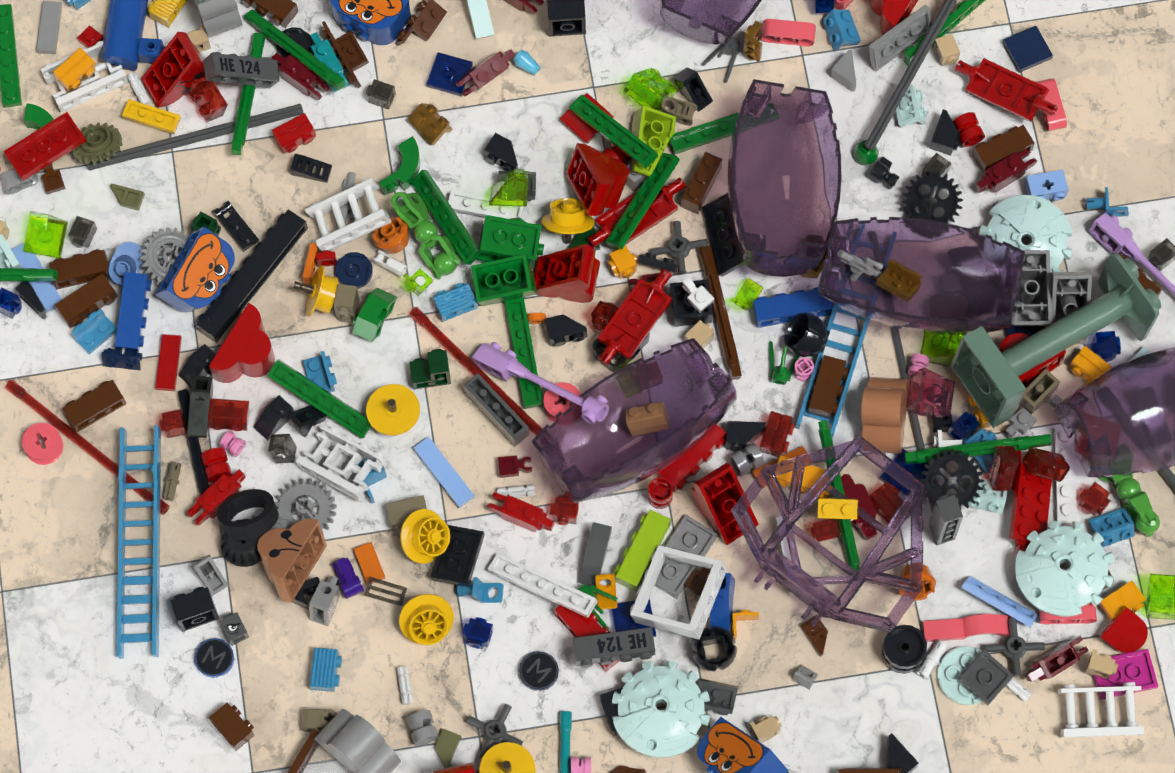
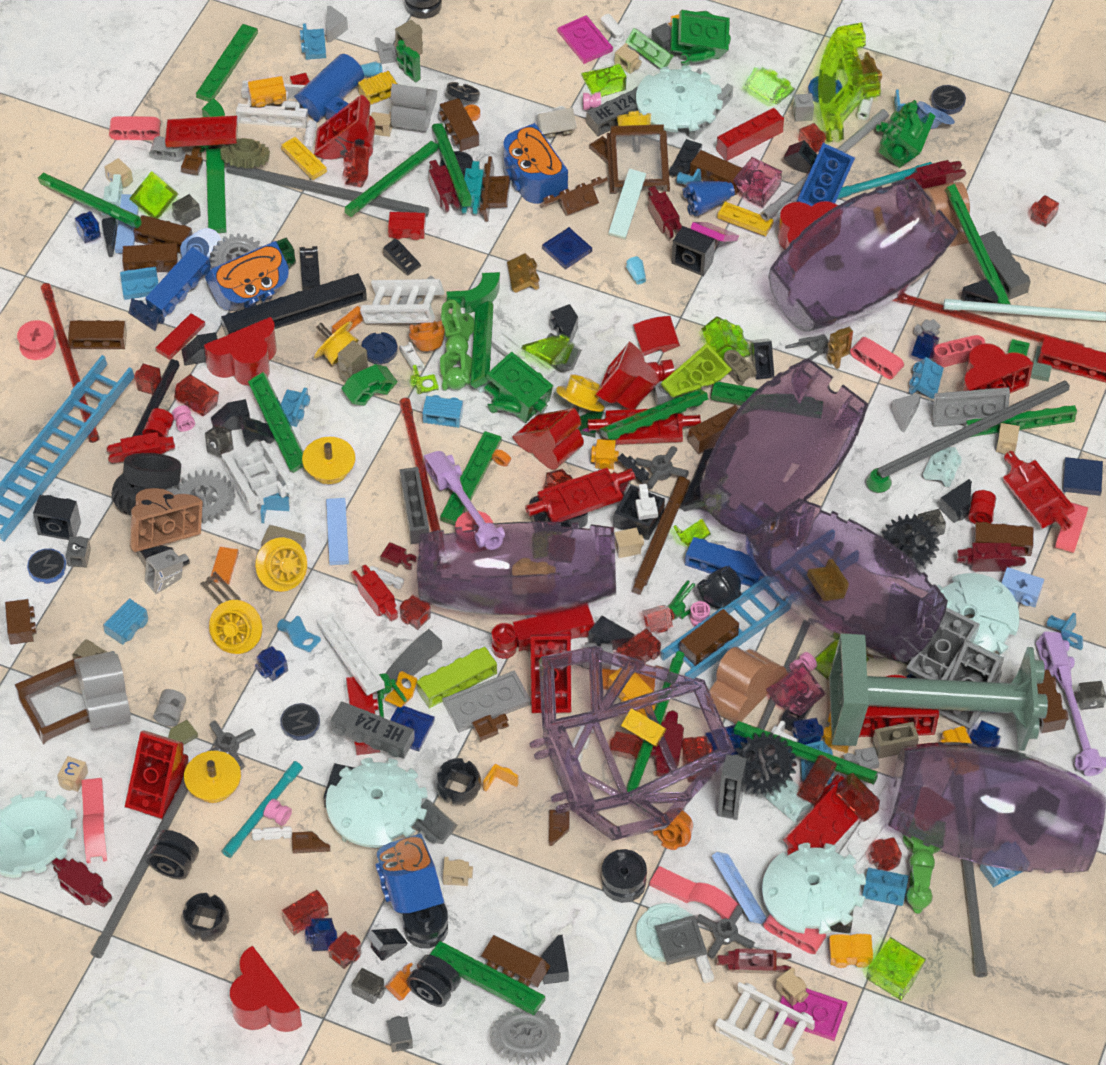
camera: 30 degrees right, 15 degrees down
light grey tile [36,1,62,54] -> none
olive tile [110,183,145,211] -> none
dark tan axle [163,462,182,501] -> none
pearl dark grey slope [187,376,213,438] -> none
light grey slope [193,555,229,596] -> none
dark grey brick [203,52,280,88] -> none
red plate [316,250,337,267] -> none
dark purple piece [333,557,364,599] -> none
clear smoke brick [366,79,396,110] -> none
white axle [397,666,413,705] -> none
dark green brick [409,349,451,390] -> none
black plate [430,525,485,587] -> none
dark red hinge [456,49,516,96] -> none
green slope [471,254,537,306] -> none
black slope [545,314,587,346] -> none
green plate [569,95,658,169] -> none
white window [630,545,727,640] -> none
blue slope [710,573,735,632] -> none
light grey slope [792,665,818,690] -> none
light grey piece [837,250,883,281] -> none
black piece [869,156,900,189] -> none
white pin [917,640,948,680] -> none
red tile [1099,605,1148,653] -> none
none -> green tile [206,148,227,233]
none -> clear red brick [642,605,674,633]

